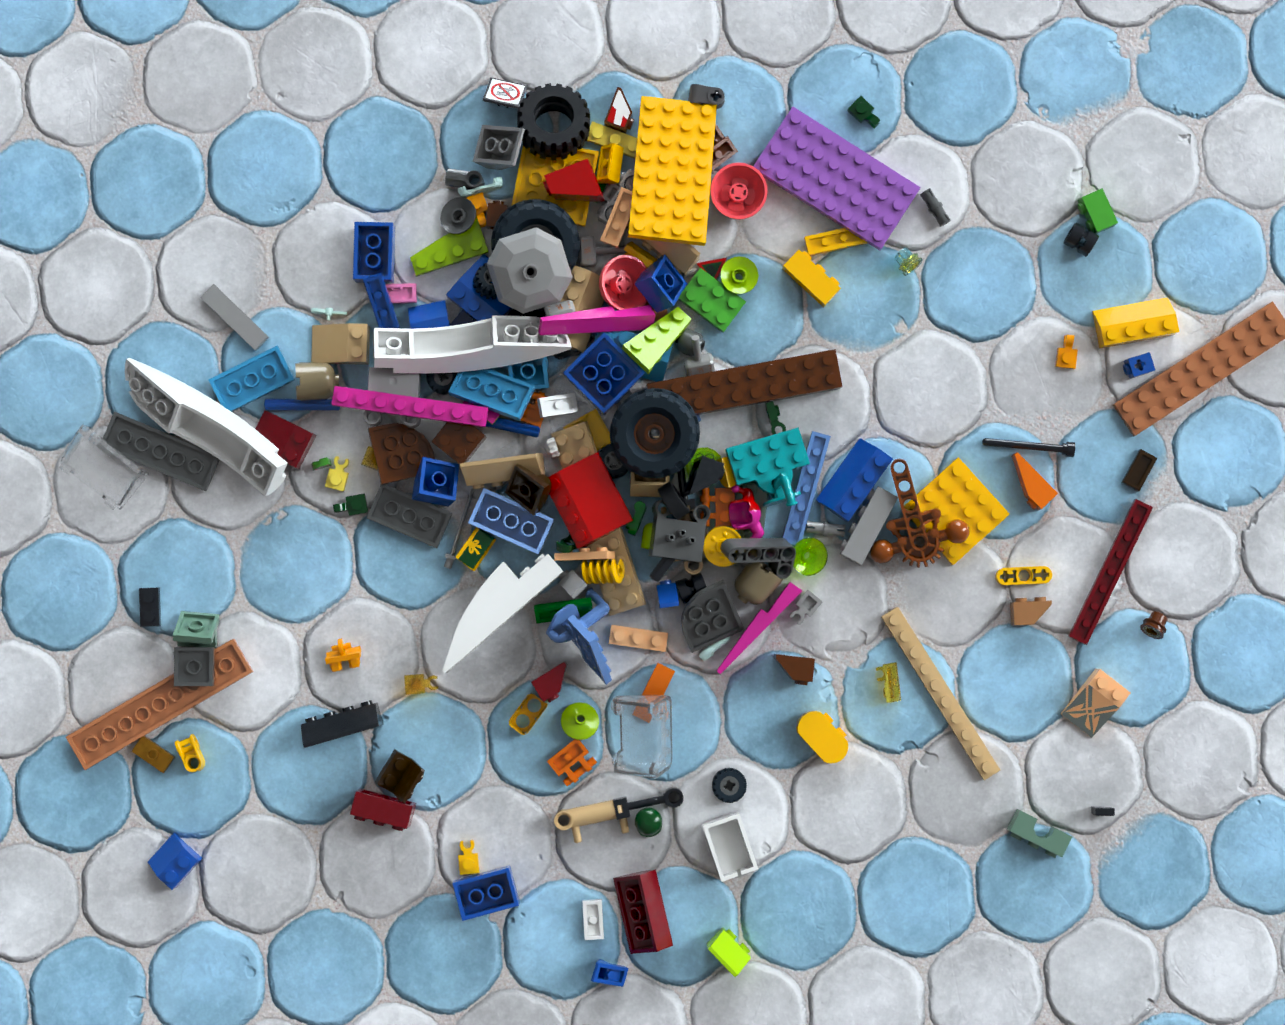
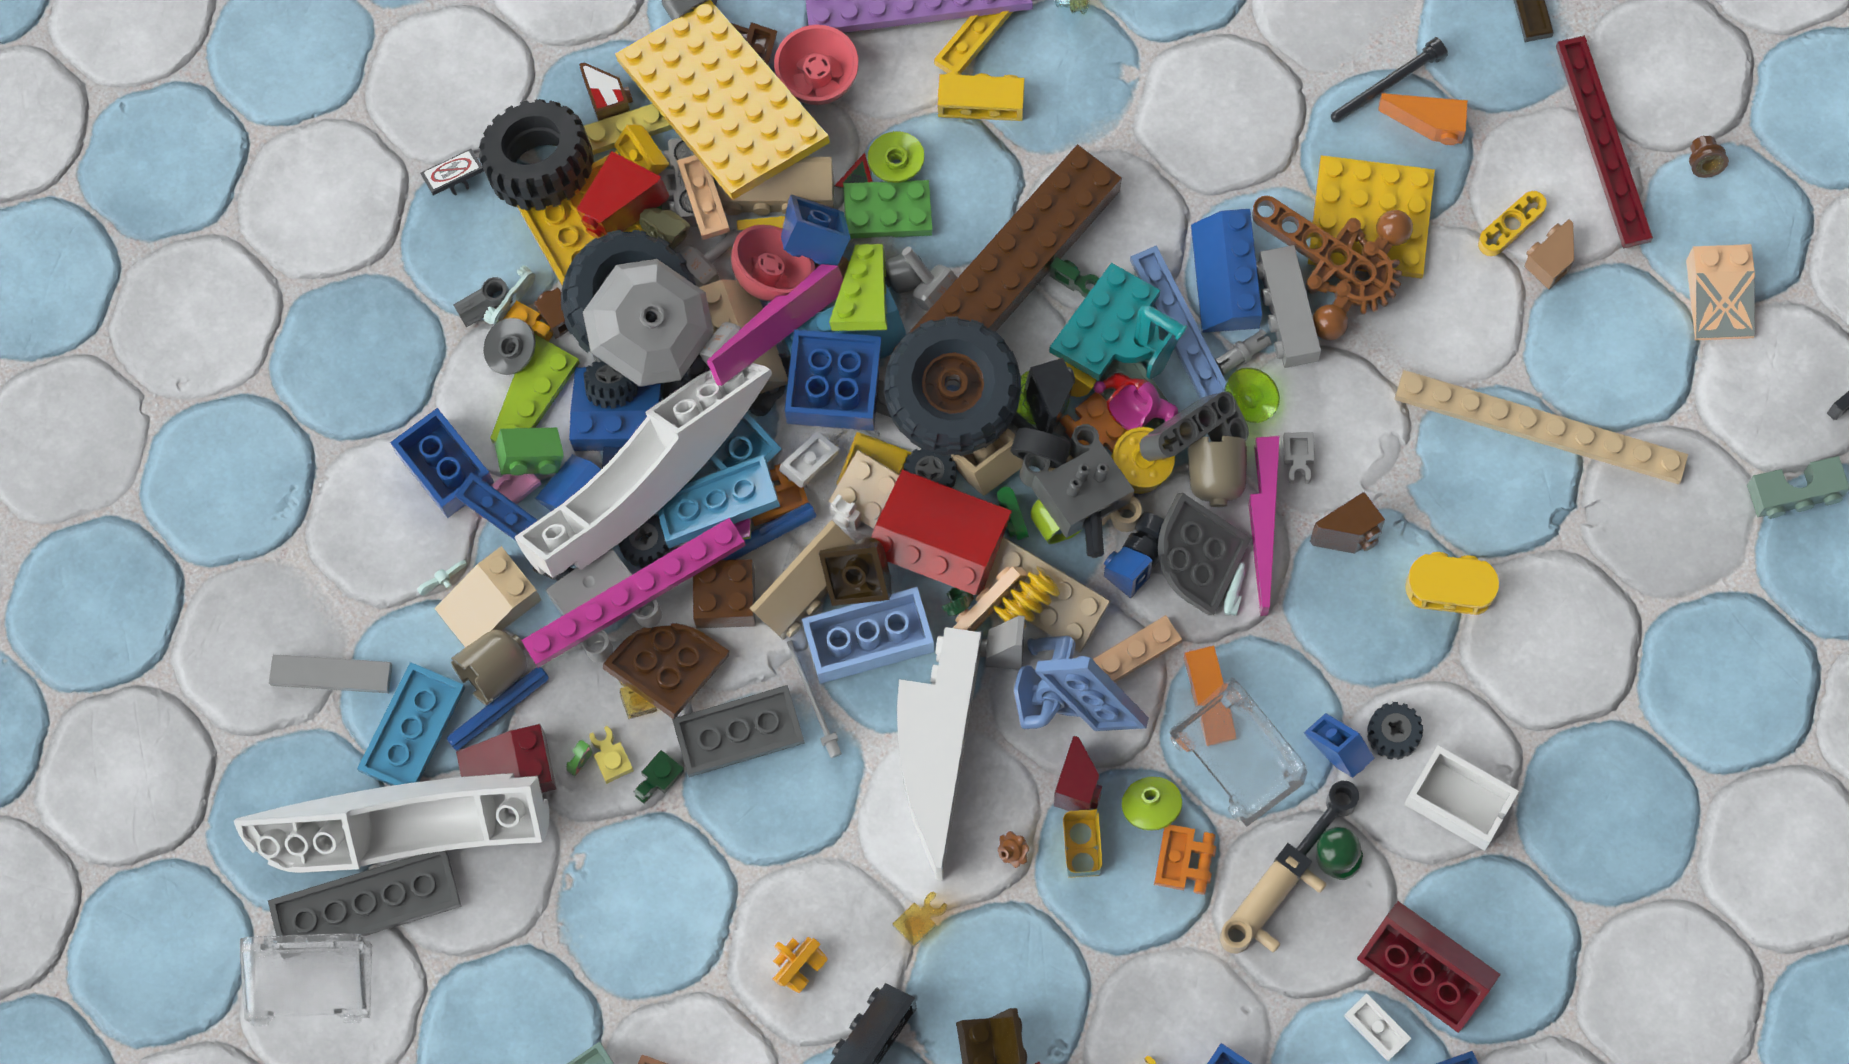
camera: 30 degrees left, 15 degrees down
blue slope [412,457,460,507] -> none
piece [456,527,496,571] -> none
light grey slope [473,125,525,170] -> none
green plate [534,597,593,624] -> none
slope [706,928,751,977] -> none
clear yellow plate [876,662,901,703] -> none
none -> bright green piece [495,427,564,476]
none -> olive rock [639,208,691,250]
none -> dark orange plant [997,831,1029,868]
none -> blue slope [1304,713,1375,778]

